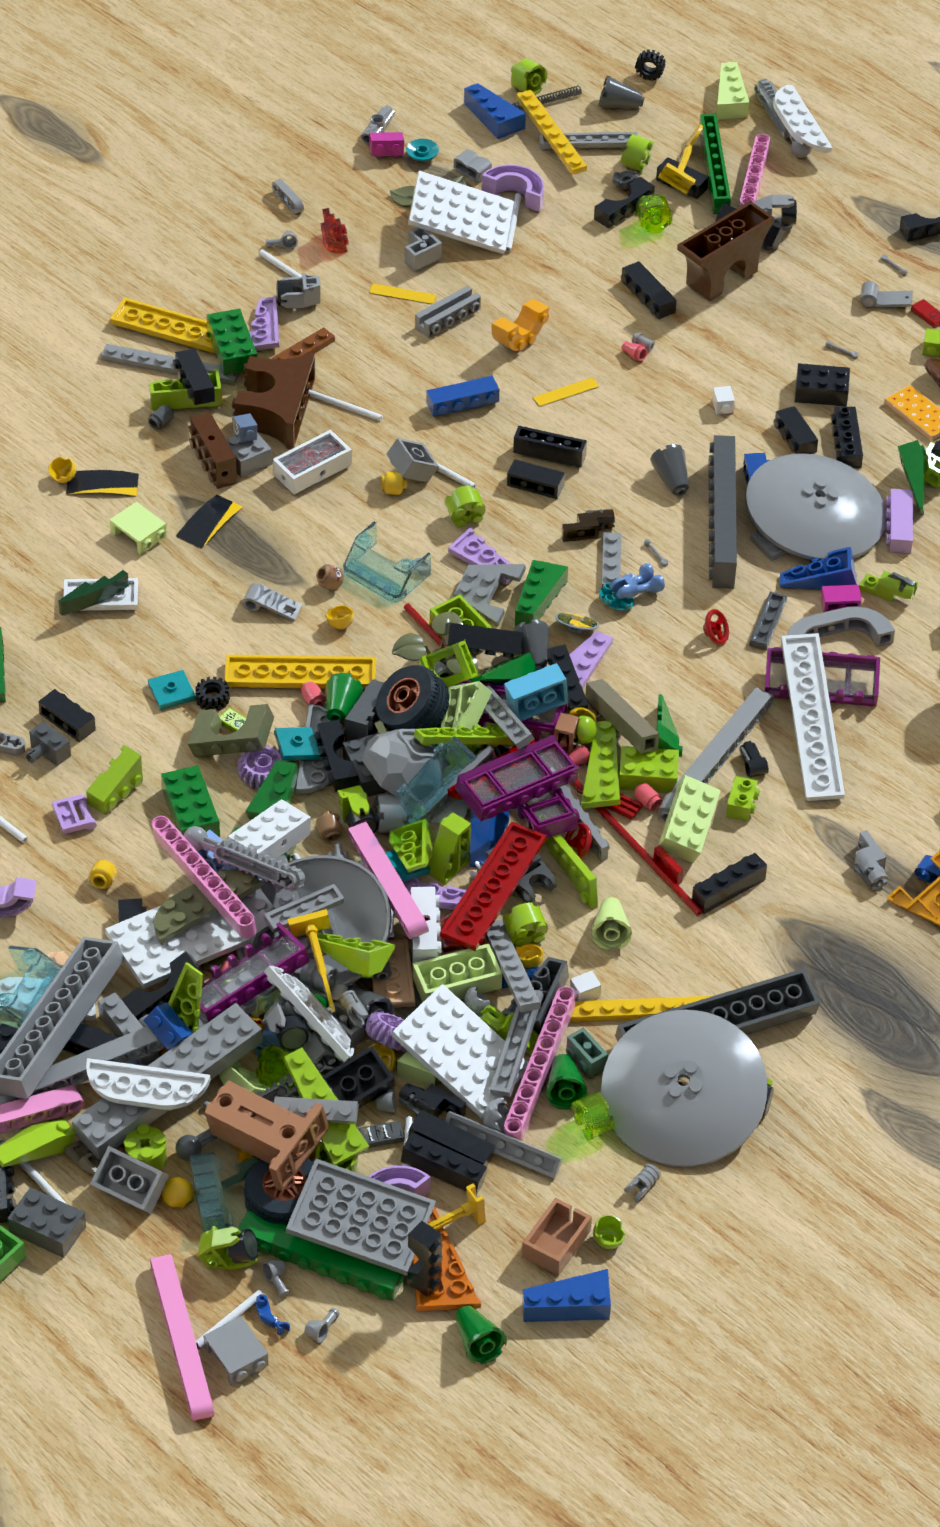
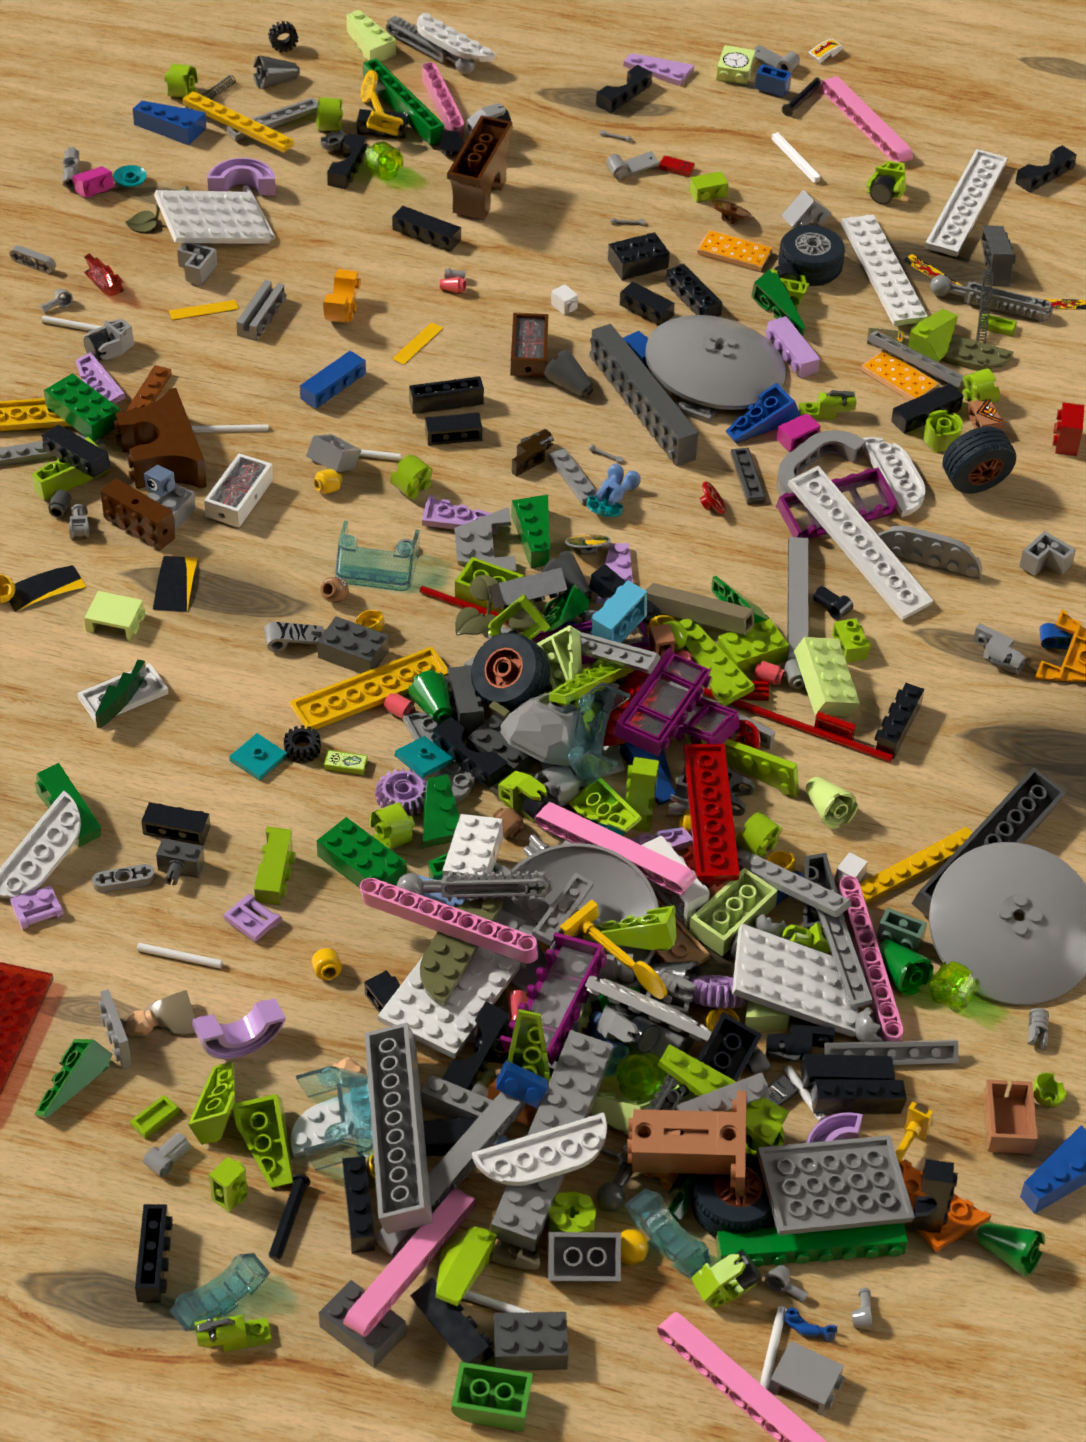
camera: 30 degrees left, 0 degrees up
olive arch [188,704,274,757] -> none
light grey brick [453,149,492,182] -> none
none -> light grey connector [69,504,90,539]
none -> dark grey brick [317,616,389,674]
none -> lime brick [369,802,415,850]
none -> brick [510,313,549,377]
none -> white plate [863,437,925,517]
none -> light grey plate [877,526,982,579]

